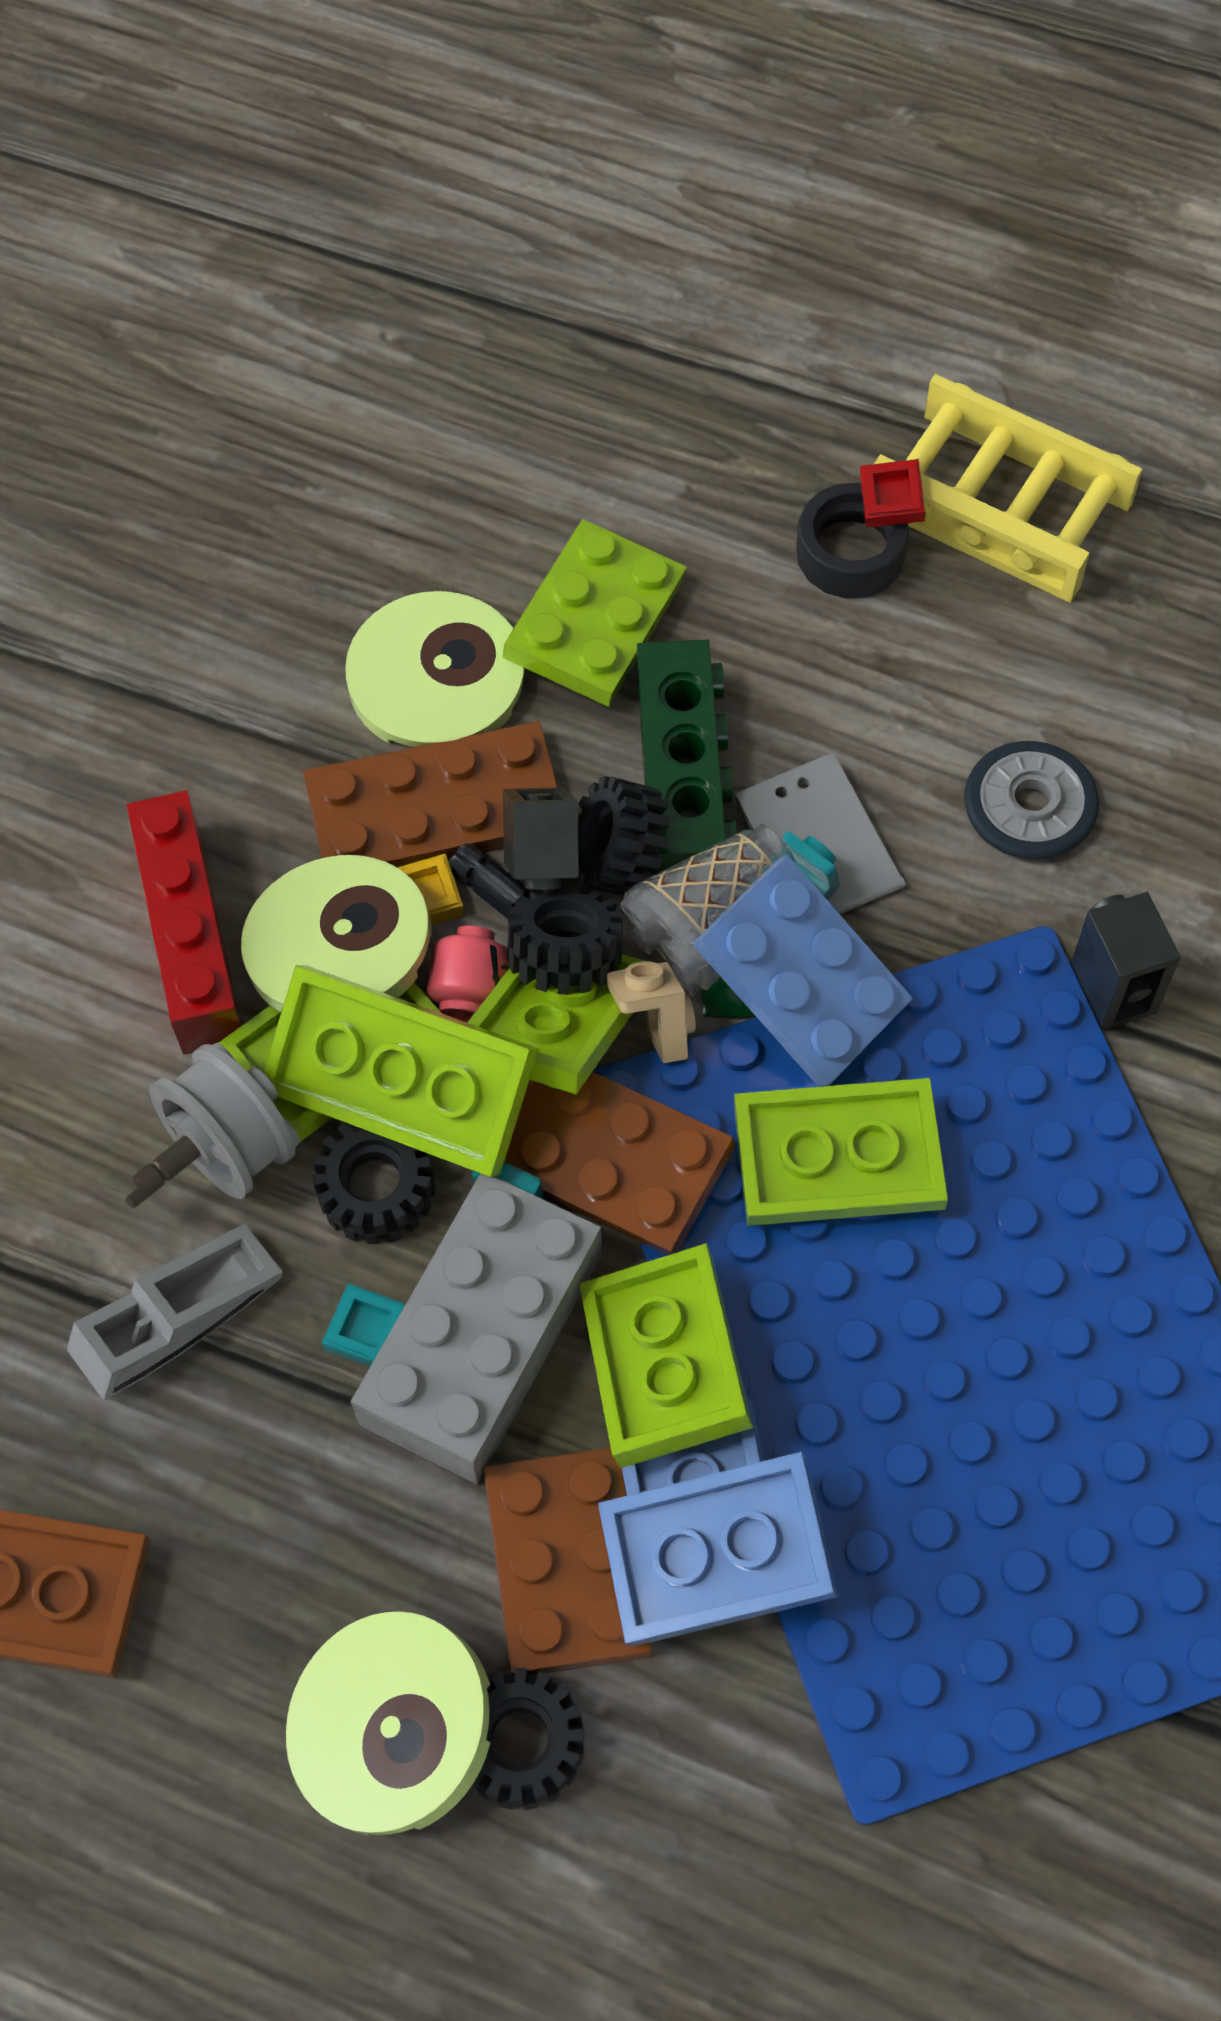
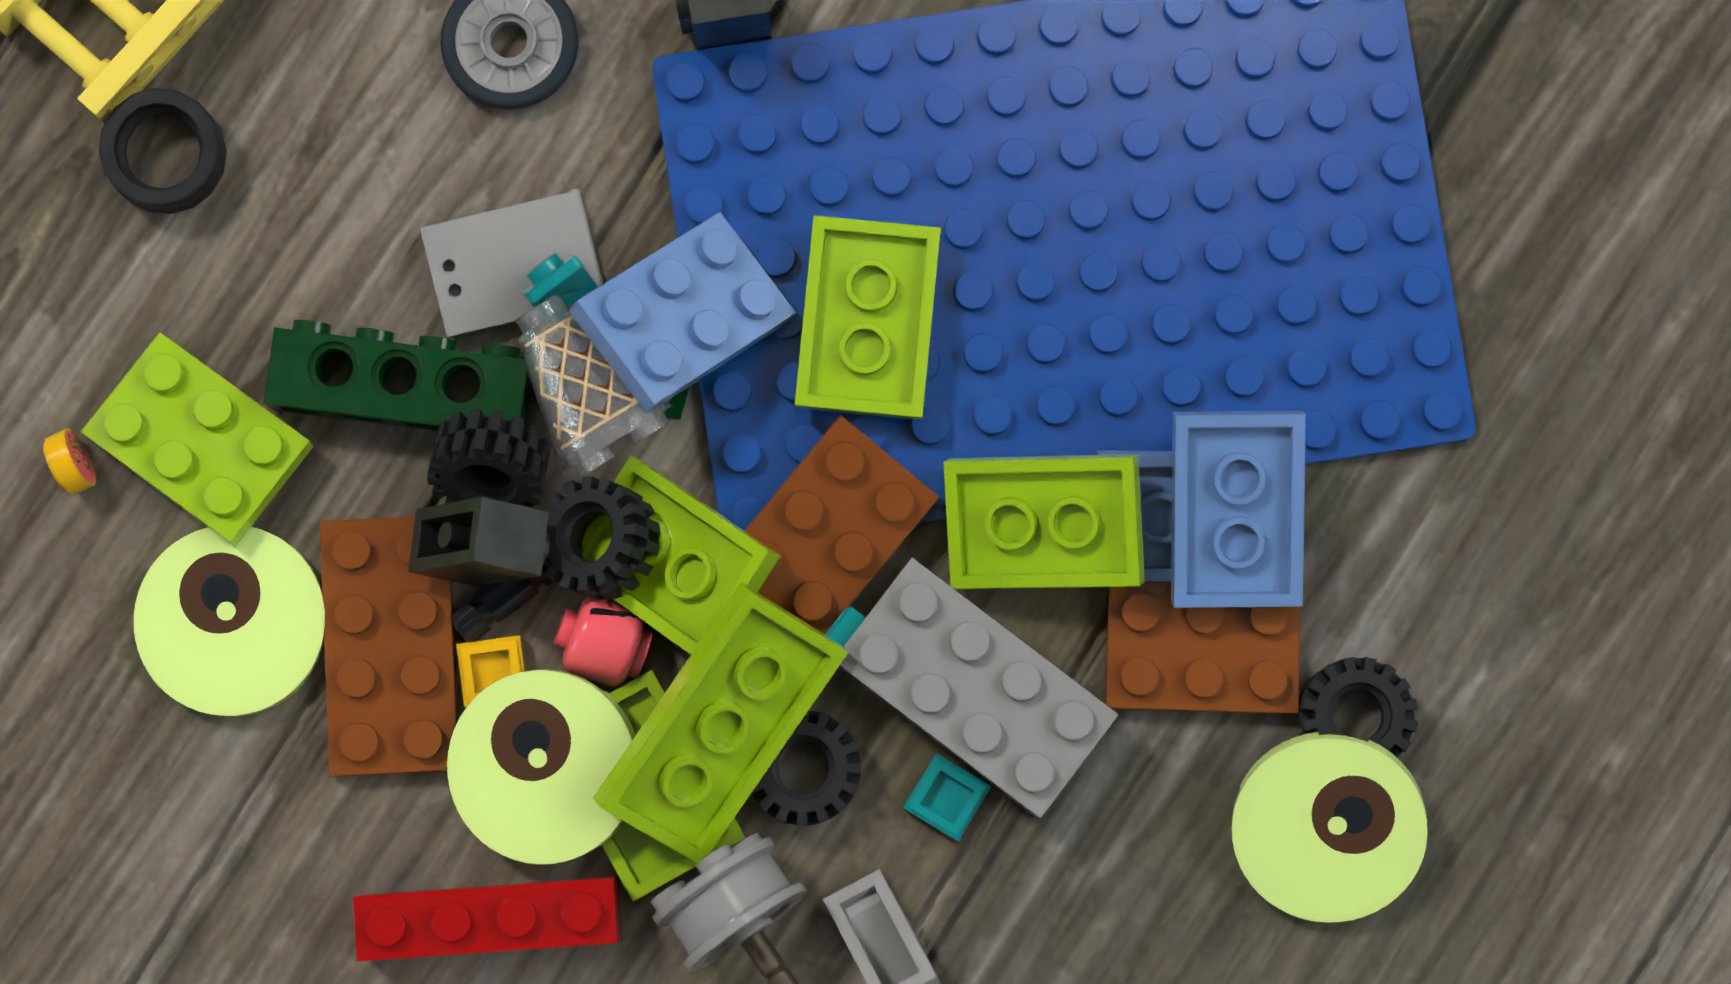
camera: 80 degrees left, 20 degrees up
tan bracket [607,961,696,1063] -> none
red tile [860,459,925,528] -> none
none -> yellow tile [43,428,96,495]

